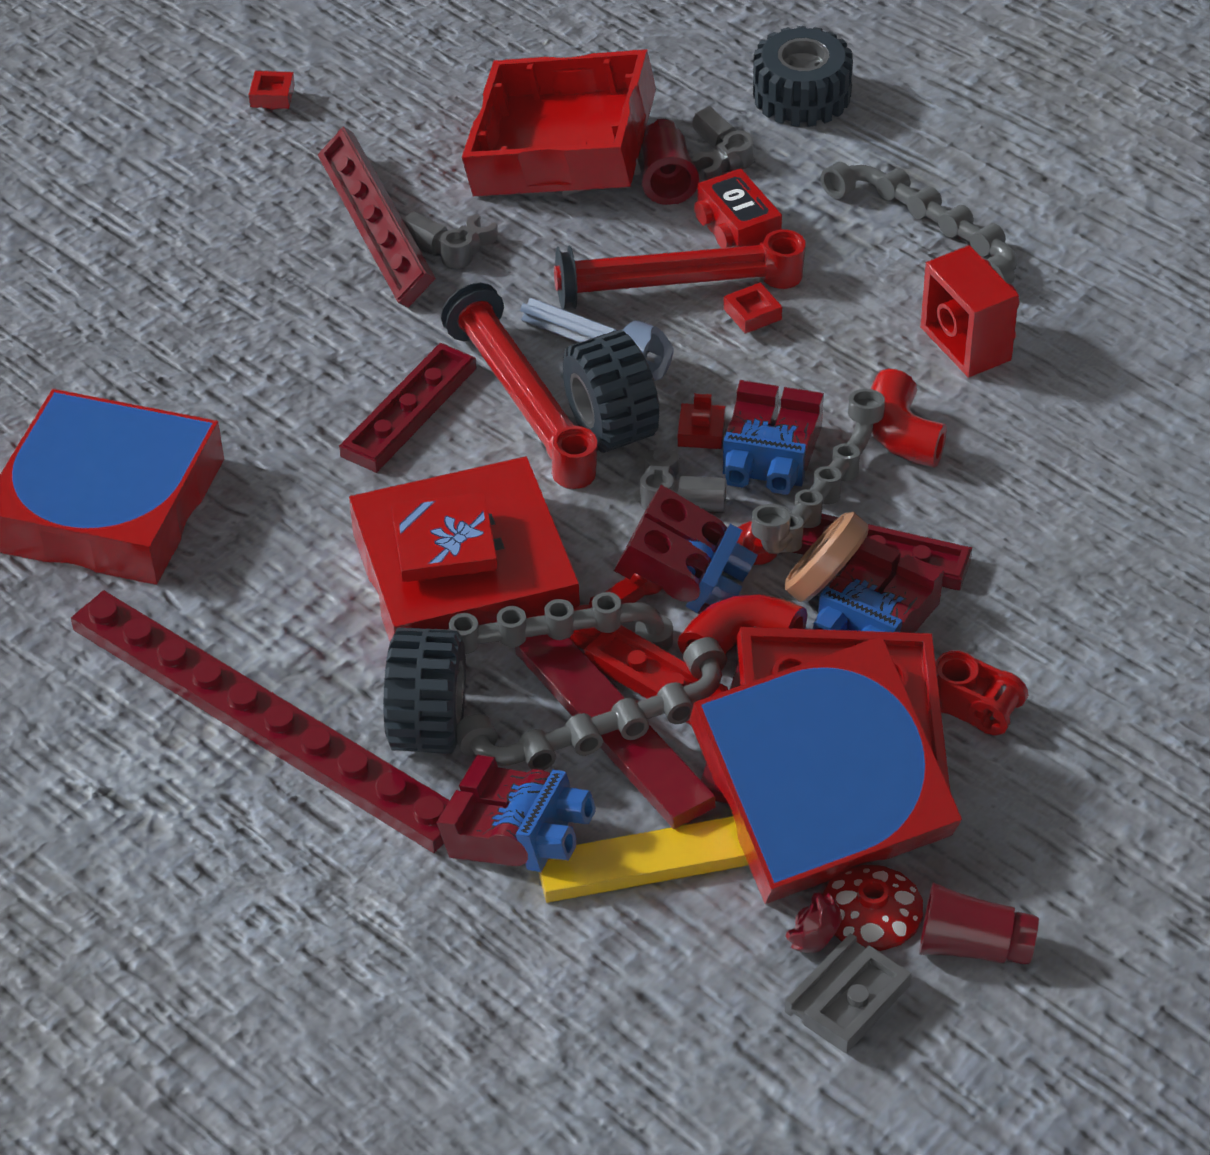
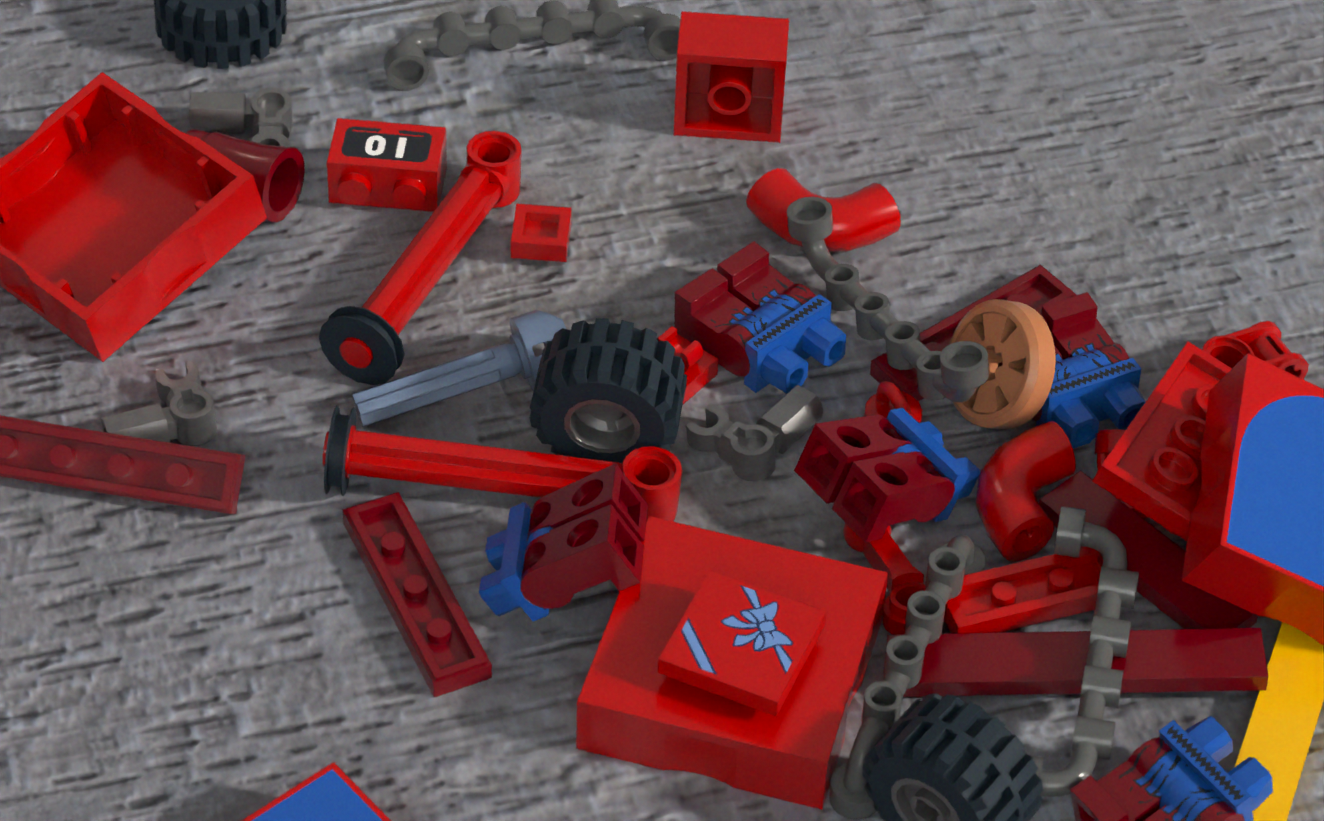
camera: 60 degrees left, 0 degrees up
none -> dark red hips [479,463,648,622]

